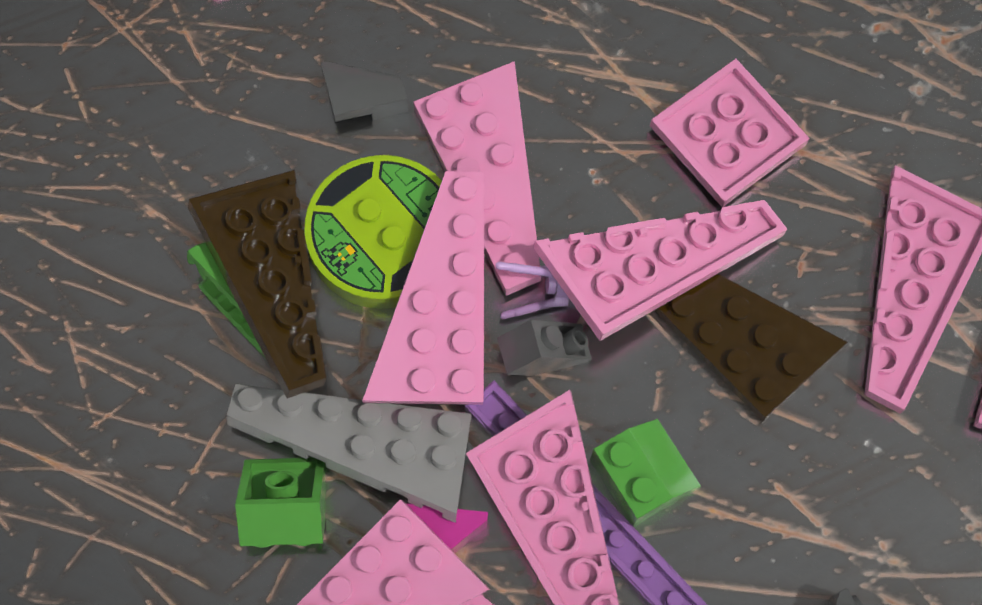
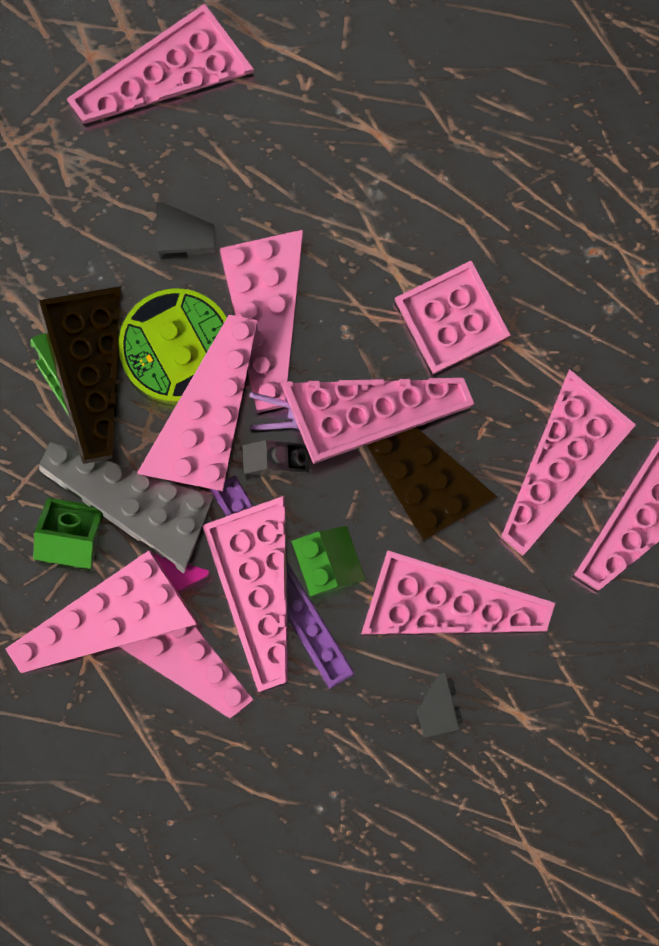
camera: 15 degrees right, 10 degrees up
none -> bright pink wing [361,550,555,635]

